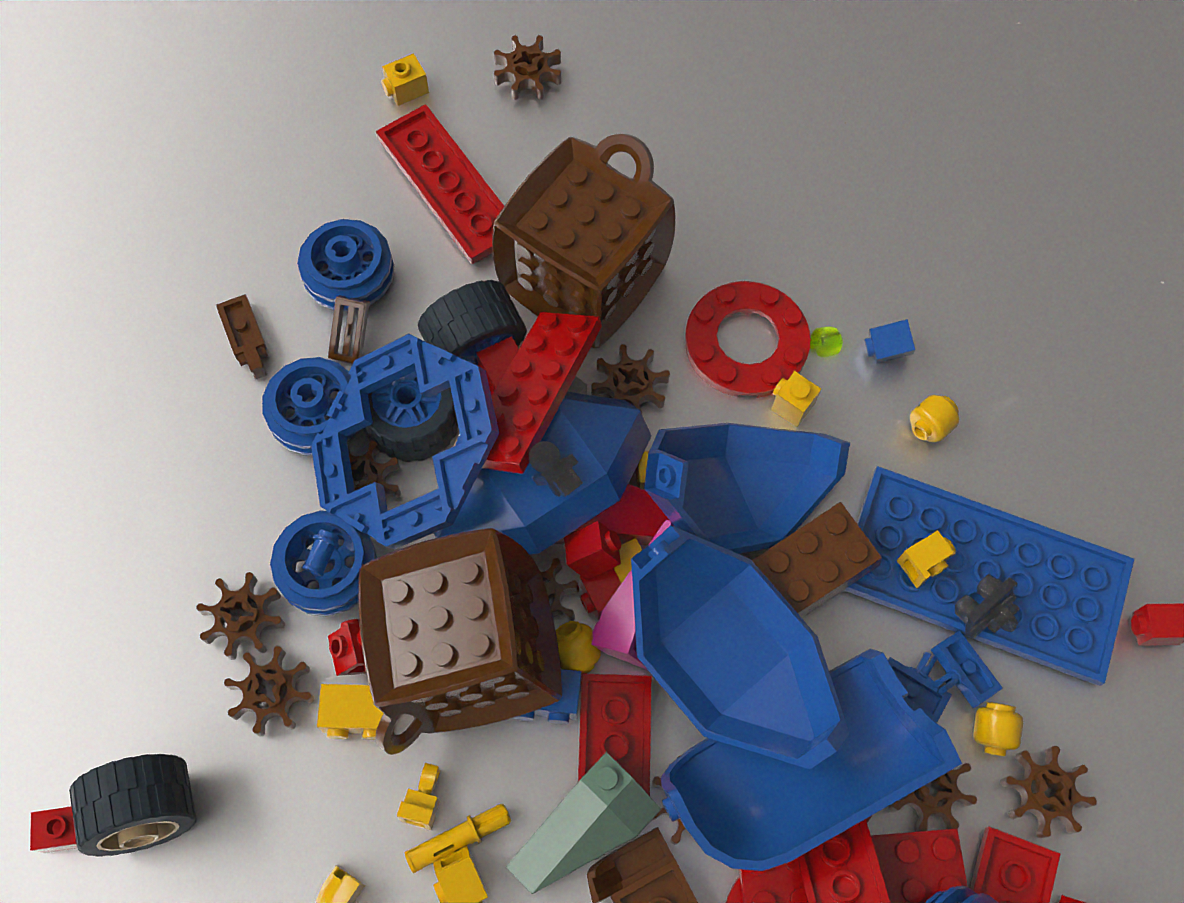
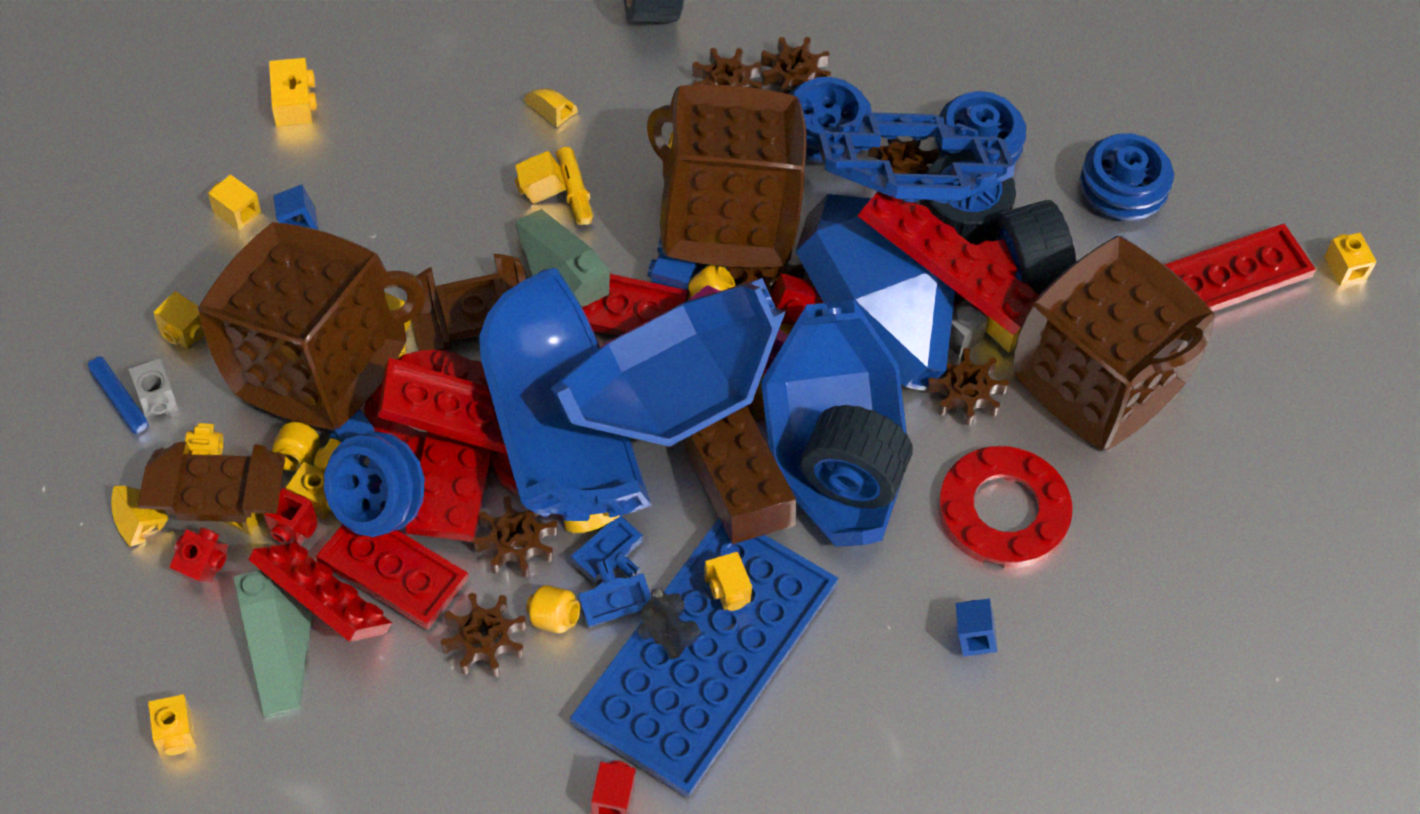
camera: 100 degrees right, 10 degrees down
reddish brown hinge [216,294,268,379] -> none
blue pin [302,529,340,577] -> none
reddish brown tile [328,295,370,364] -> none
yellow piece [397,763,441,830] -> none
reddish brown gear [494,35,561,100] -> none
clear smoke hips [528,441,583,497] -> none
yellow brick [771,371,821,427] -> none
clear neon green piece [810,326,843,357] -> none
yellow head [910,395,959,442] -> none
none -> black wheel [800,405,913,509]

